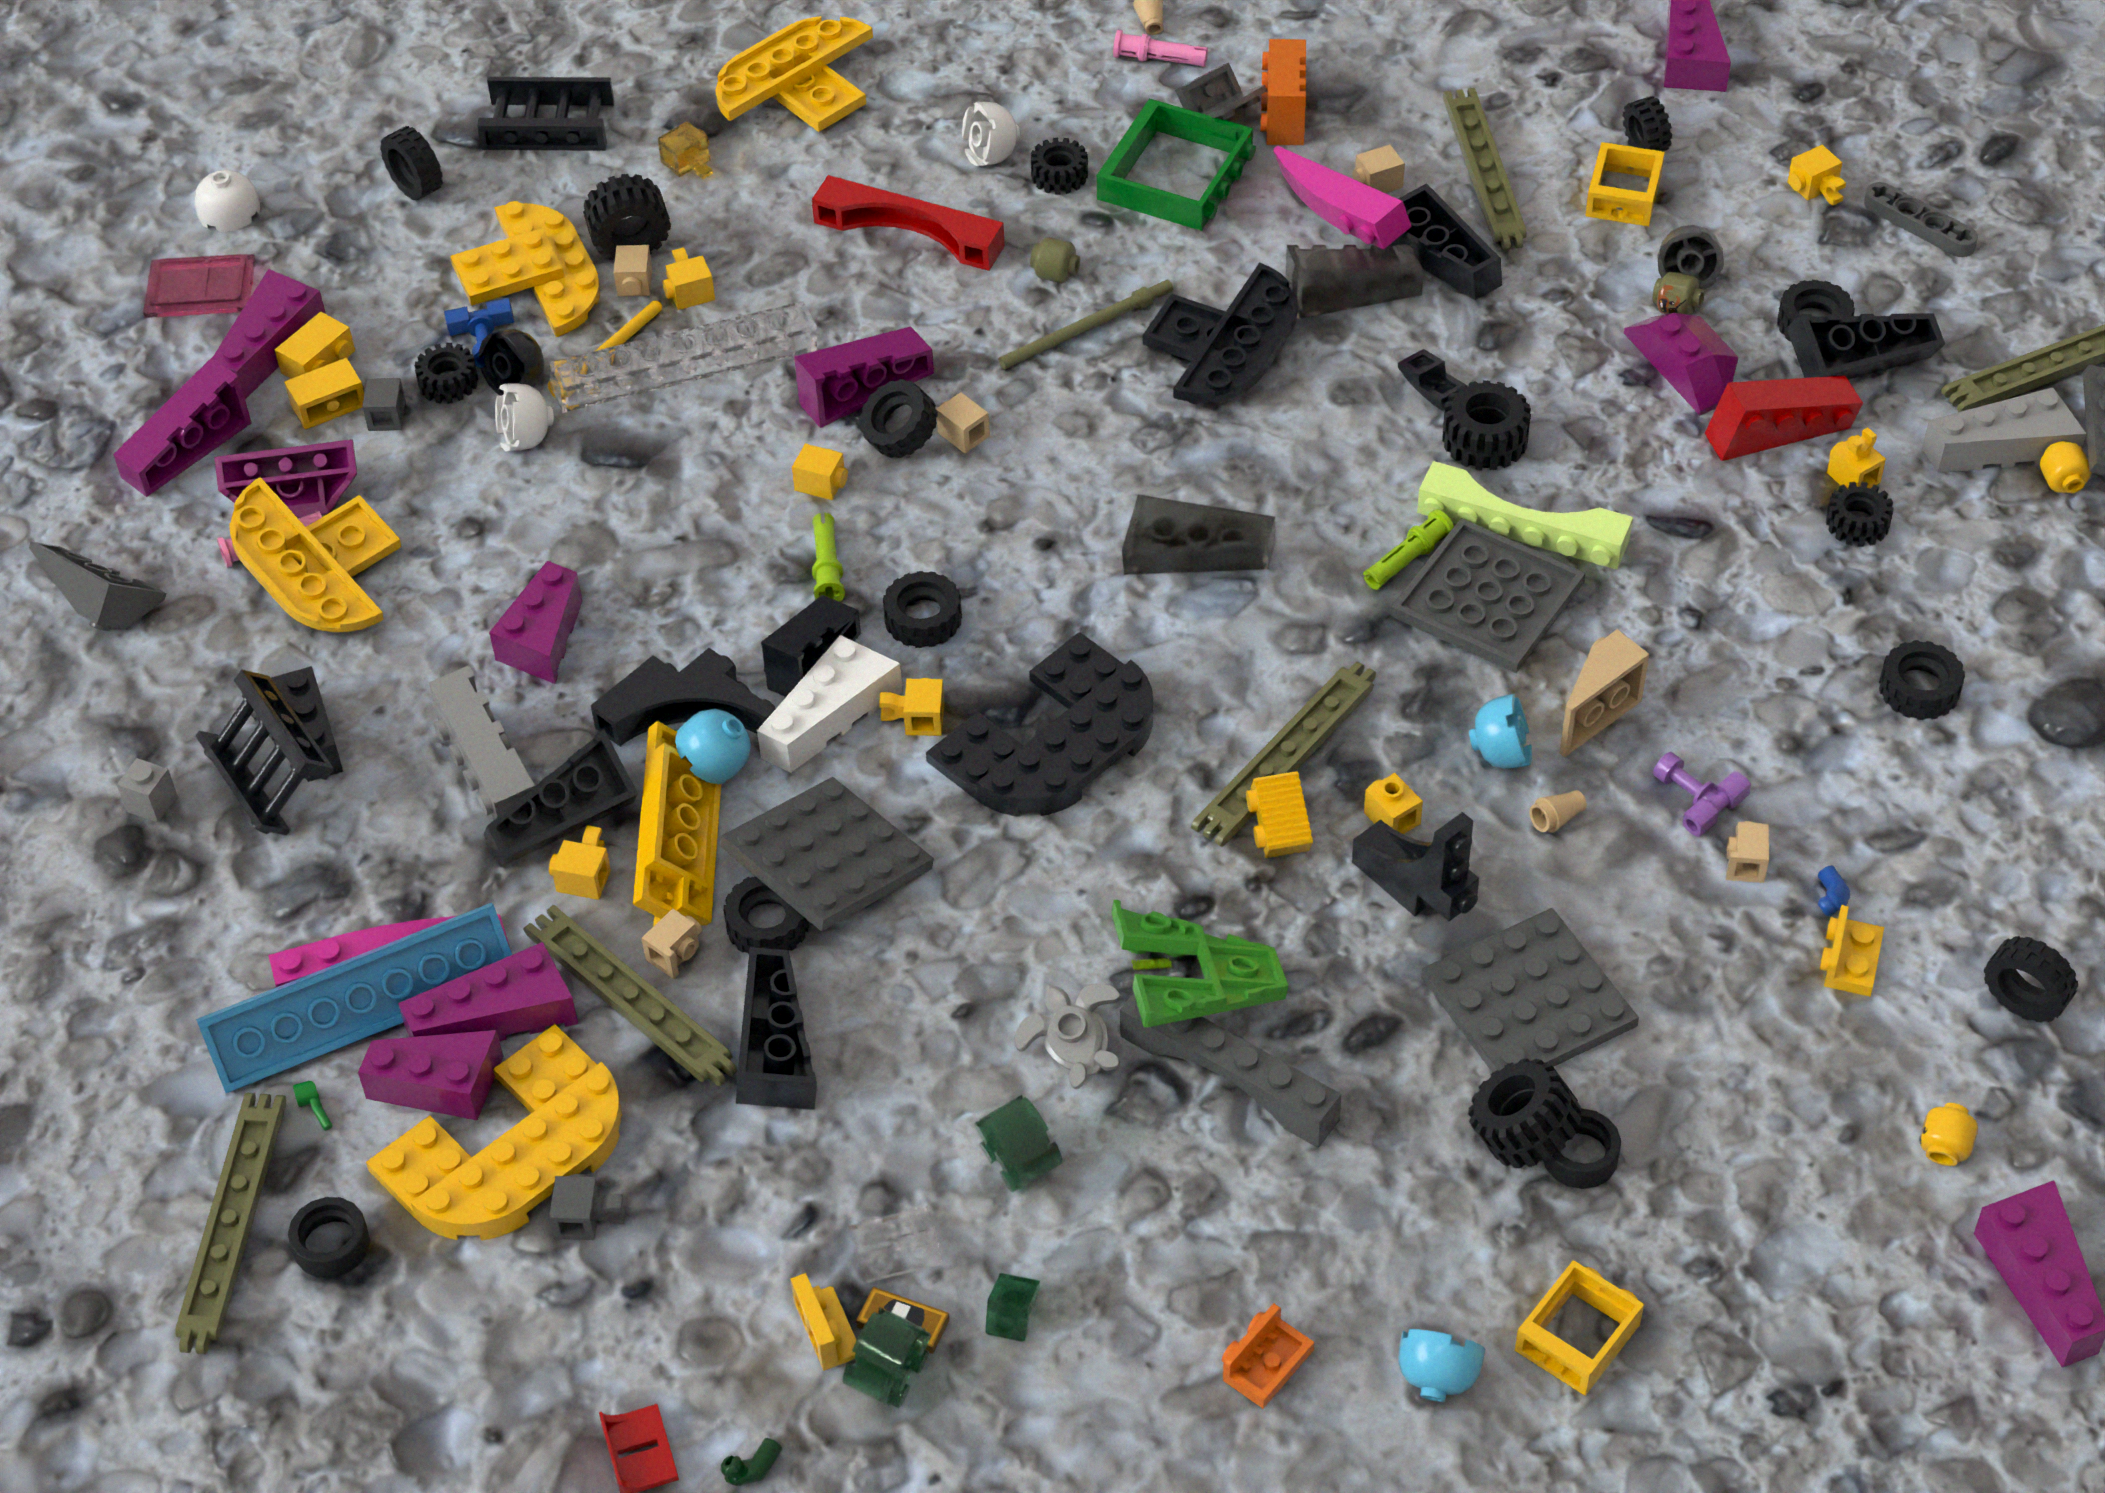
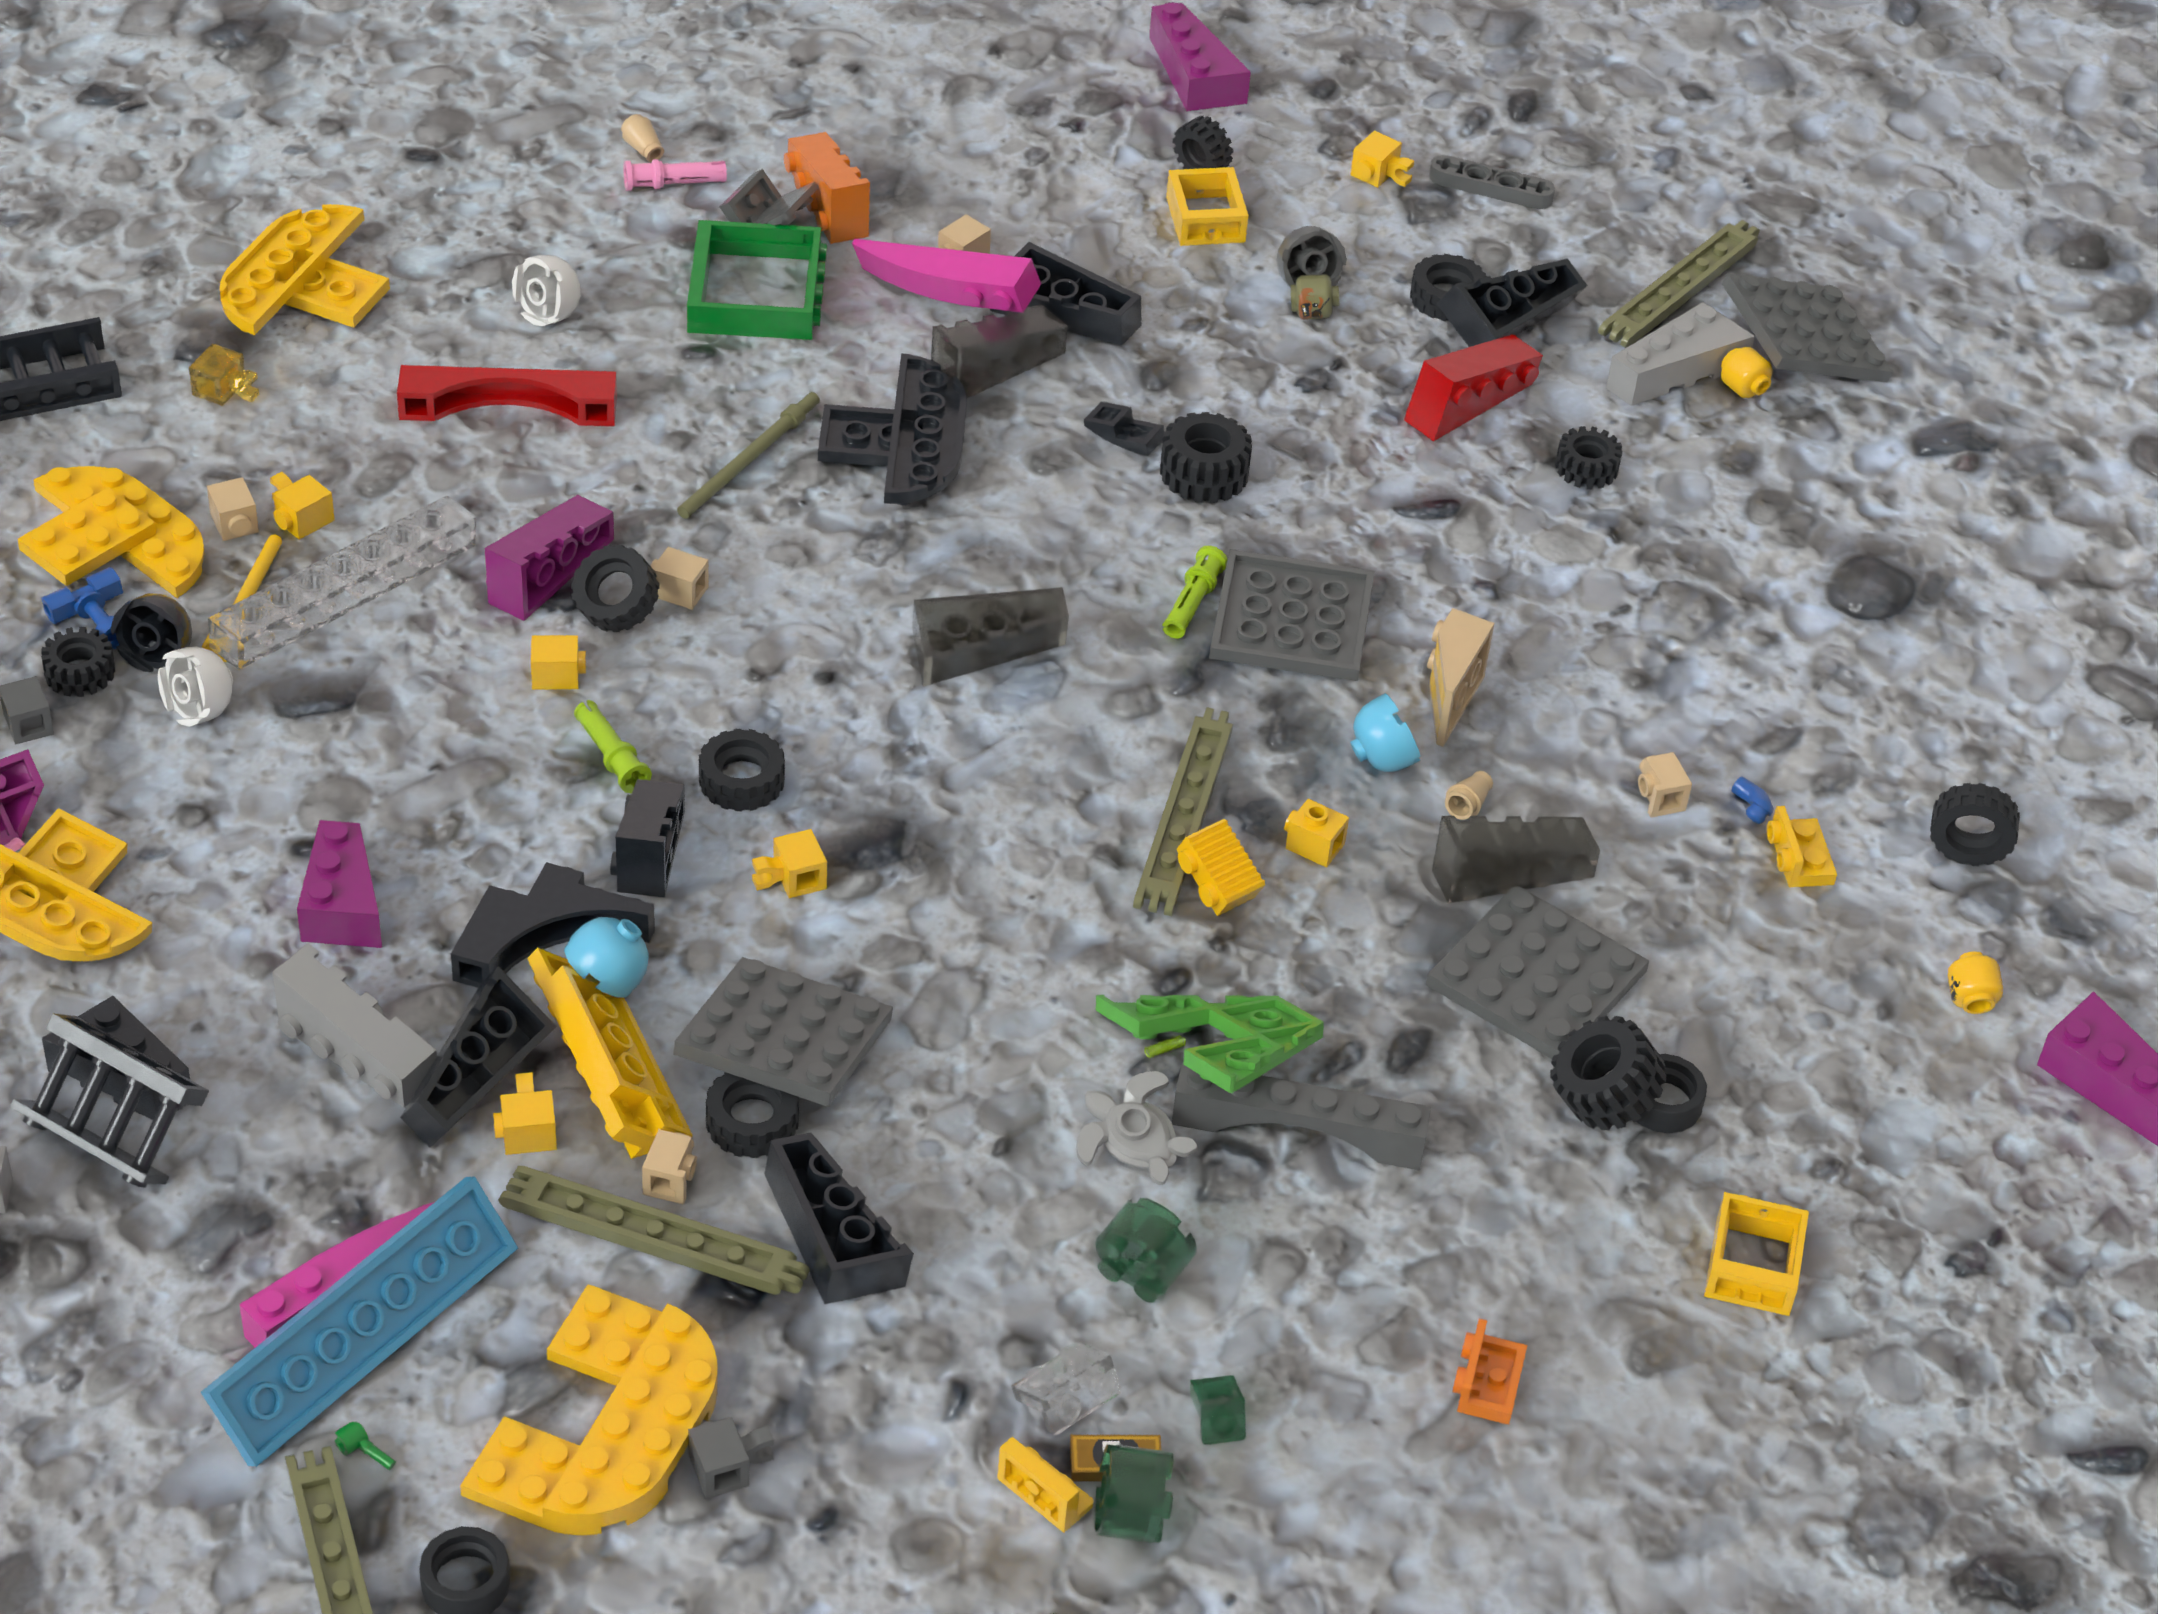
camera: 30 degrees left, 5 degrees down
magenta wedge [358,1030,504,1120] -> none
magenta wedge [398,942,579,1041] -> none
black tyre [583,174,671,260] -> none
white wedge [757,635,903,773] -> none
black plate [926,632,1153,816] -> none
olive head [1030,237,1081,283] -> none
black tyre [1031,137,1088,195] -> none
black arch [1352,812,1479,921] -> none
medium azure cylinder [1398,1329,1486,1402] -> none
yellowish green arch [1417,461,1633,570] -> none
olive hinge [1443,88,1527,250] -> none
magenta wedge [1624,313,1738,416] -> none
medium lavender bar [1653,752,1751,837] -> none
yellow brick [1827,427,1886,488] -> none
black tyre [1879,640,1965,720] -> none
none -> clear smoke wedge [1432,816,1600,904]

